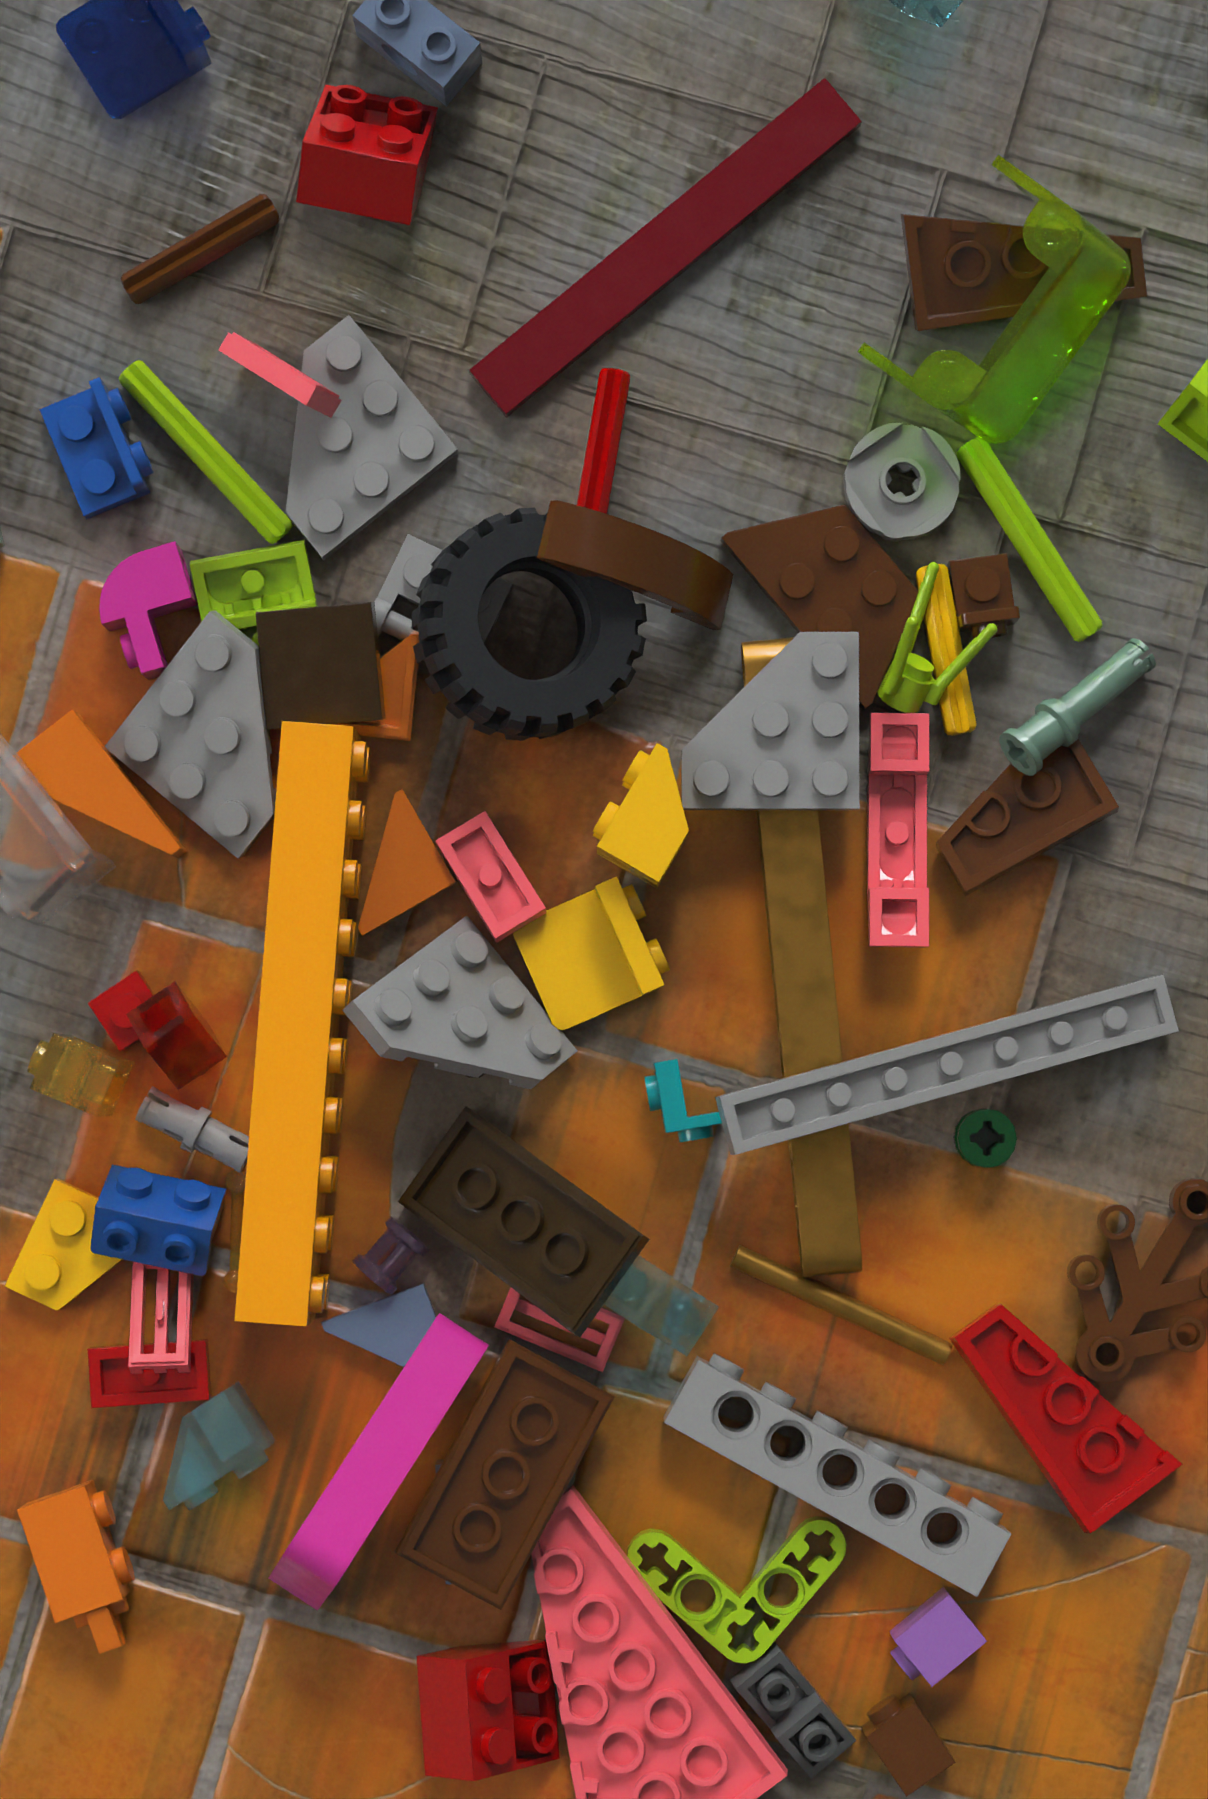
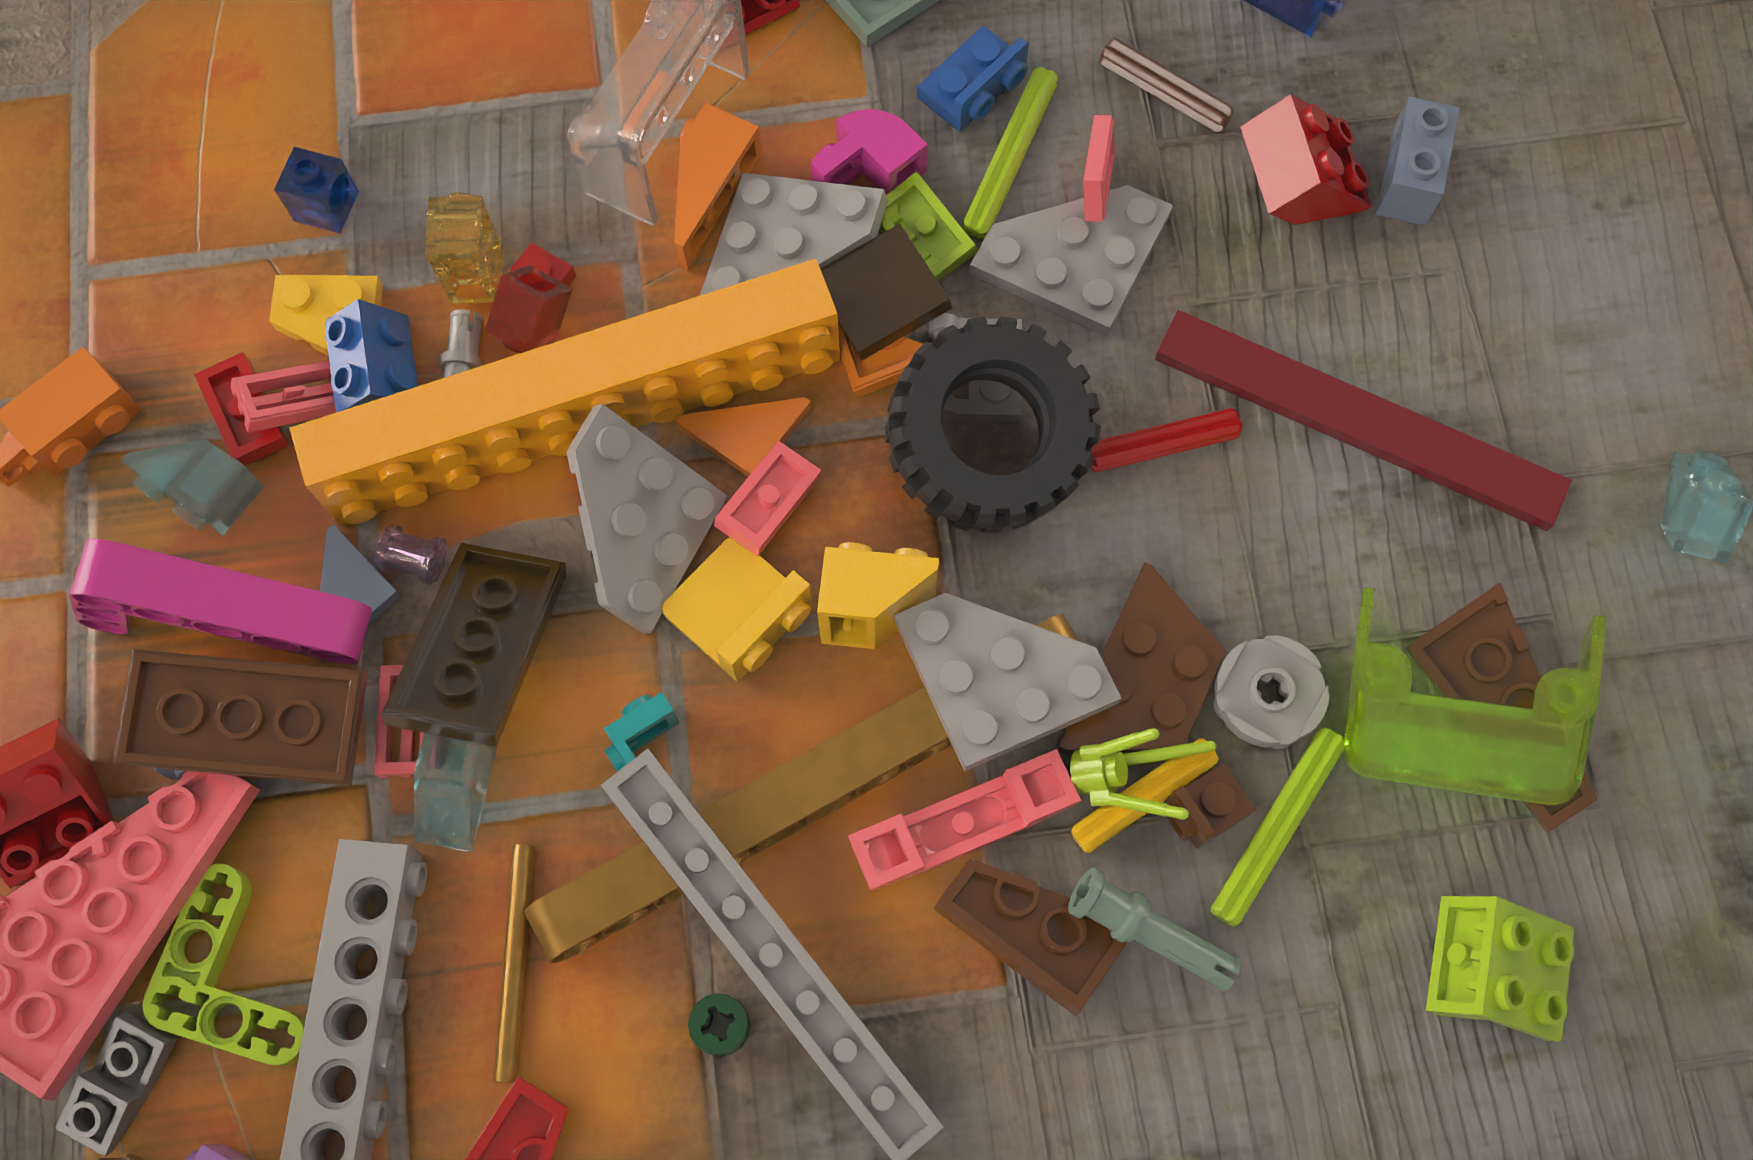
camera: 70 degrees right, 15 degrees down
reddish brown slope [537,500,734,630] -> none

